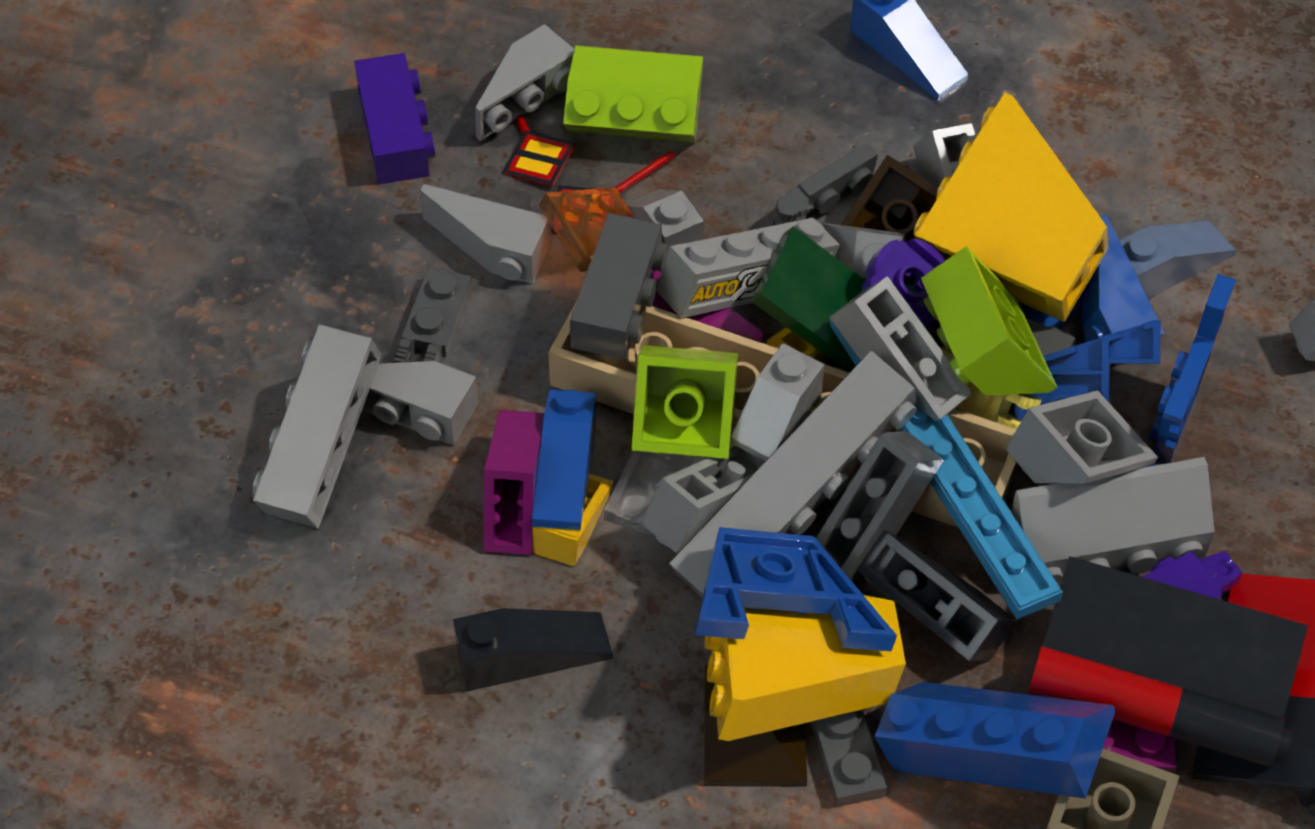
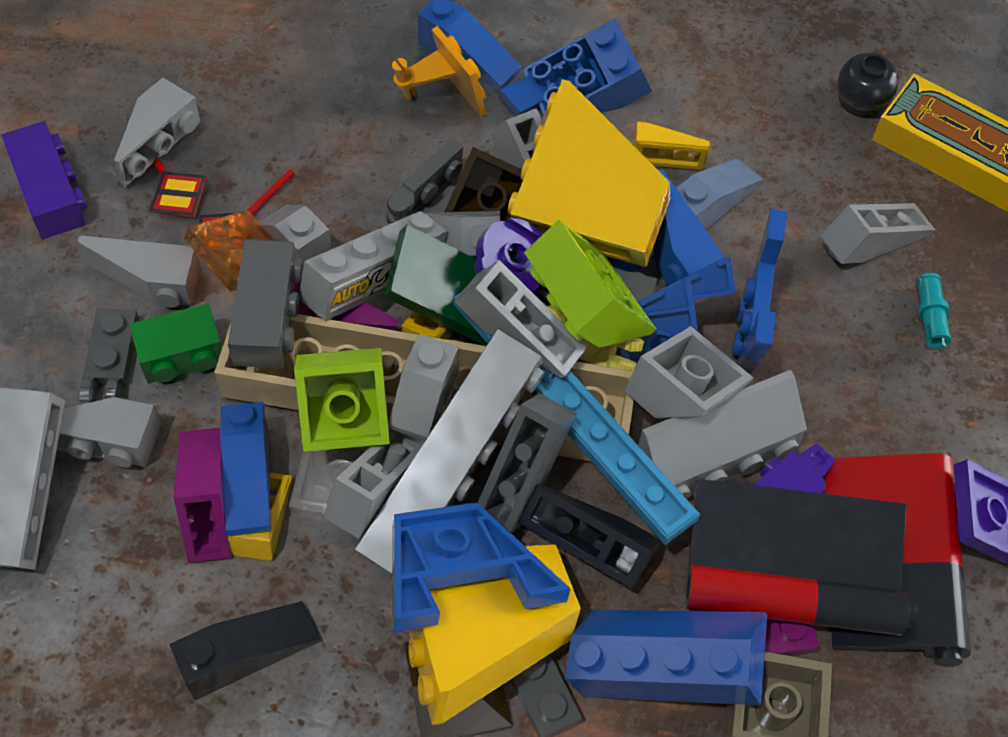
camera: 15 degrees left, 5 degrees up
lime slope [563,45,704,143] -> none
none -> green brick [130,303,222,384]
none -> light orange plate [392,26,487,118]
none -> blue tile [499,75,545,116]
none -> blue slope [523,18,652,114]
none -> yellow slope [633,121,710,170]

